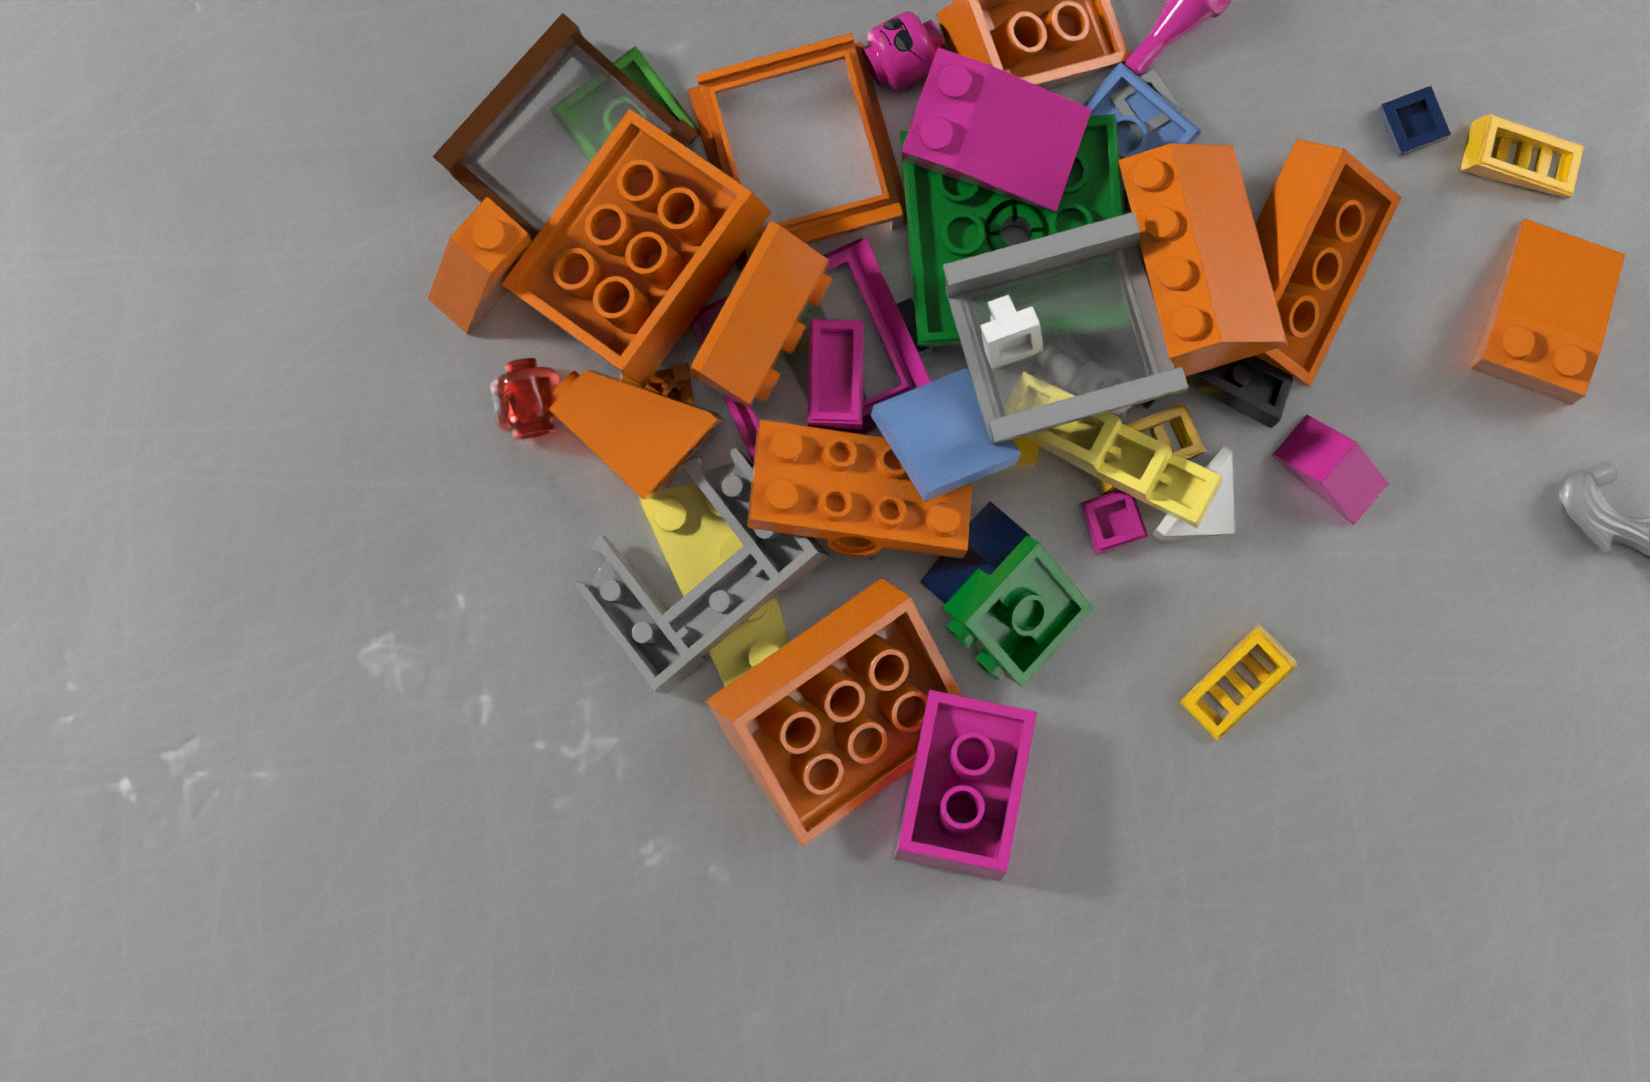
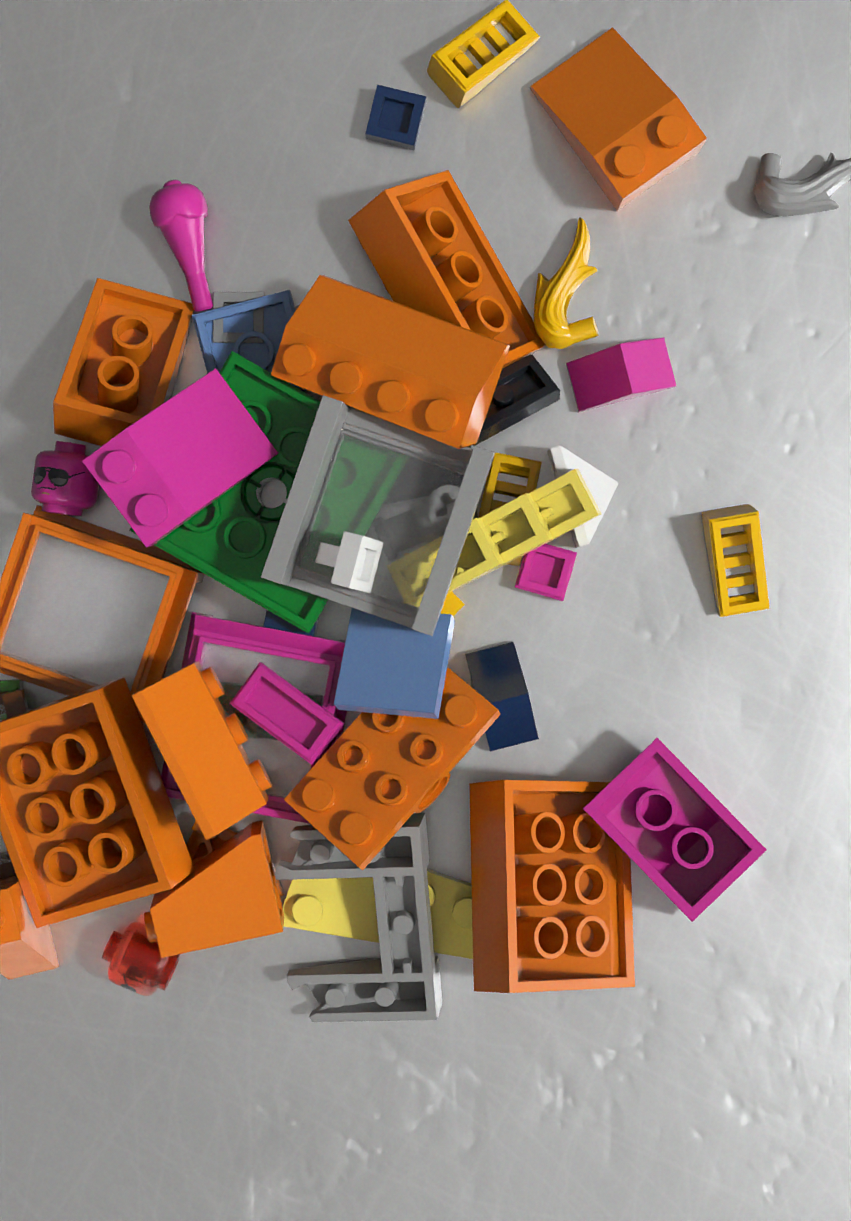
camera: 60 degrees left, 5 degrees up
green plate [942,536,1094,687] -> none
none -> yellow piece [534,217,599,349]

